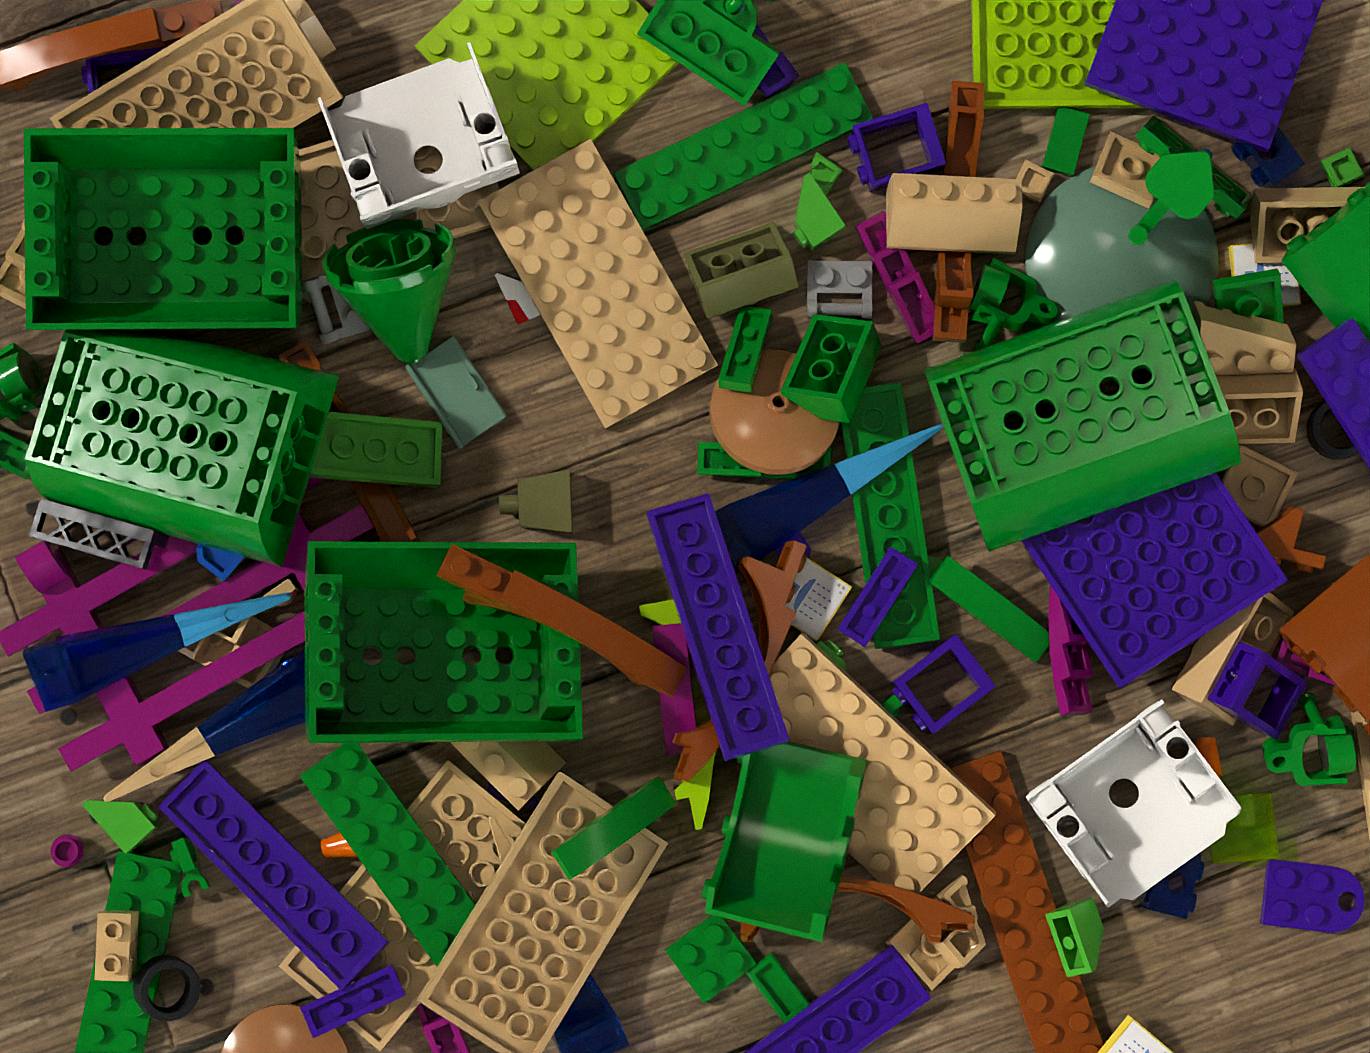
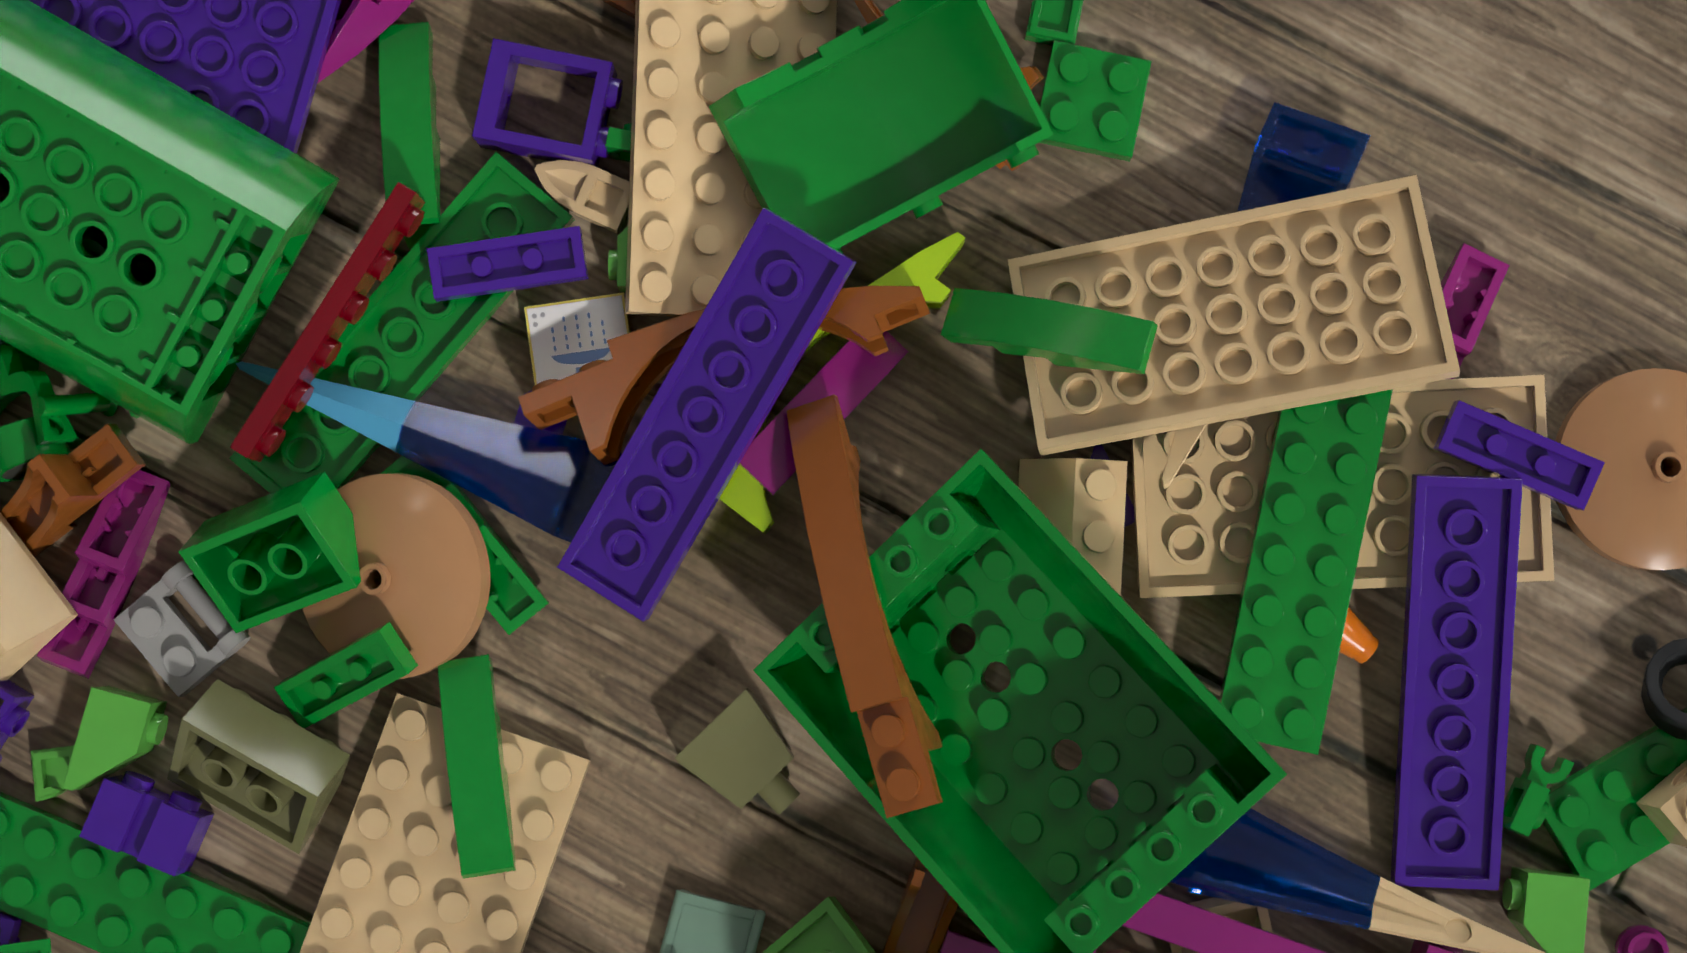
camera: 130 degrees left, 0 degrees up
none -> dark purple brick [79,771,214,876]
none -> dark red plate [230,182,425,462]
none -> green slope [438,654,516,879]
none -> tan plate [534,160,630,234]

